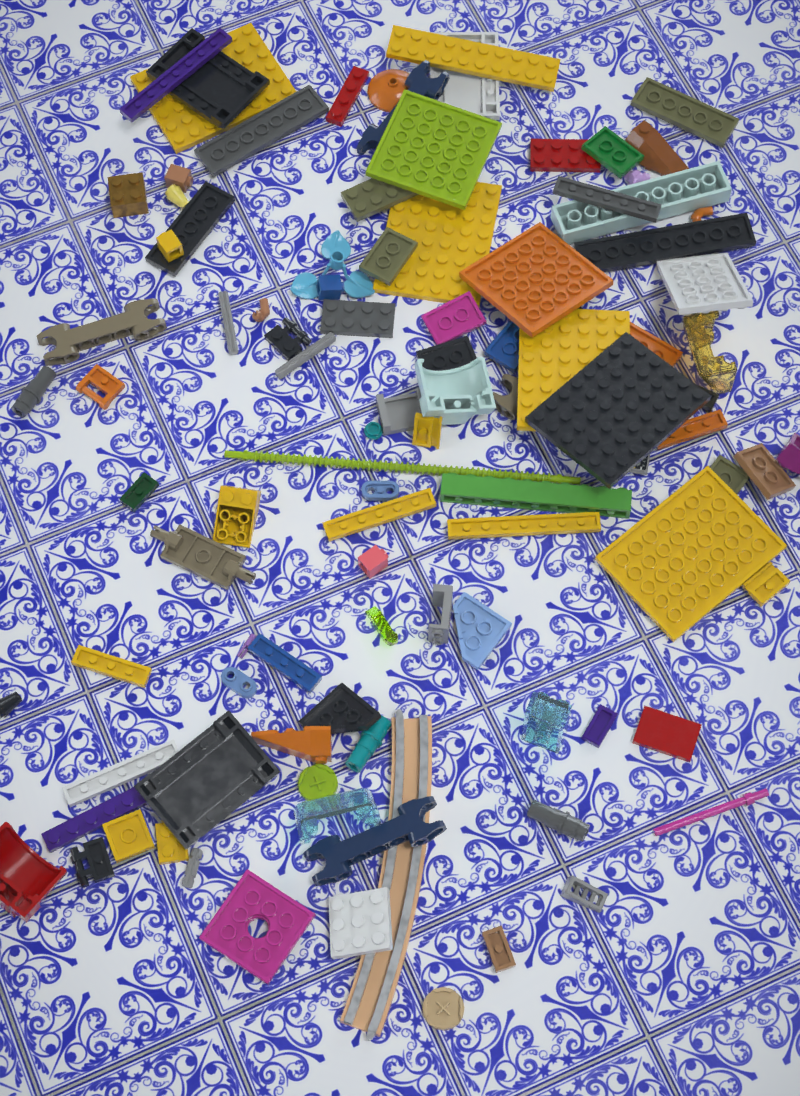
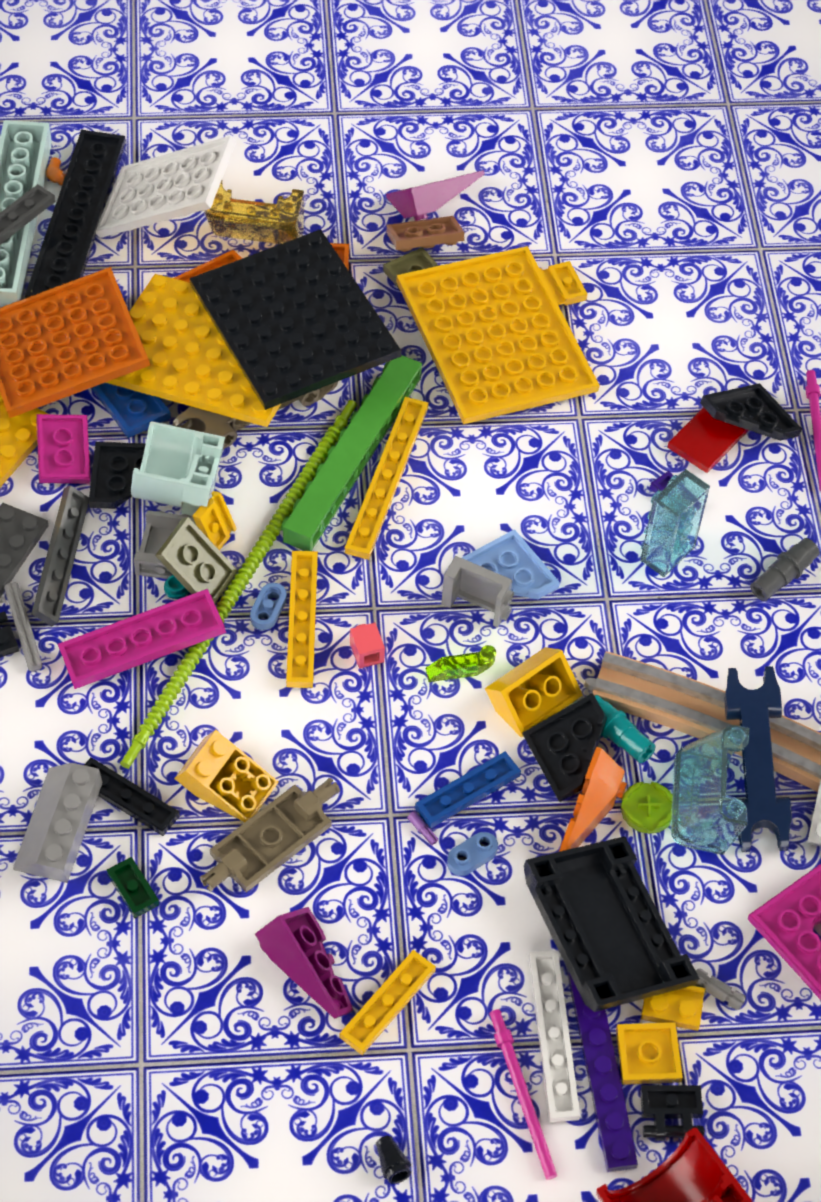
camera: 75 degrees left, 10 degrees down
none -> light grey slope [13,763,102,883]
none -> dark grey plate [31,485,89,627]
none -> dark pink plate [58,589,226,689]
none -> black tile [84,757,180,836]
none -> plate [155,517,238,604]
none -> magenta wedge [255,907,353,1019]
none -> yellow slope [485,647,583,737]
none -> dark pink bar [489,1009,558,1180]
none -> black plate [700,383,802,441]

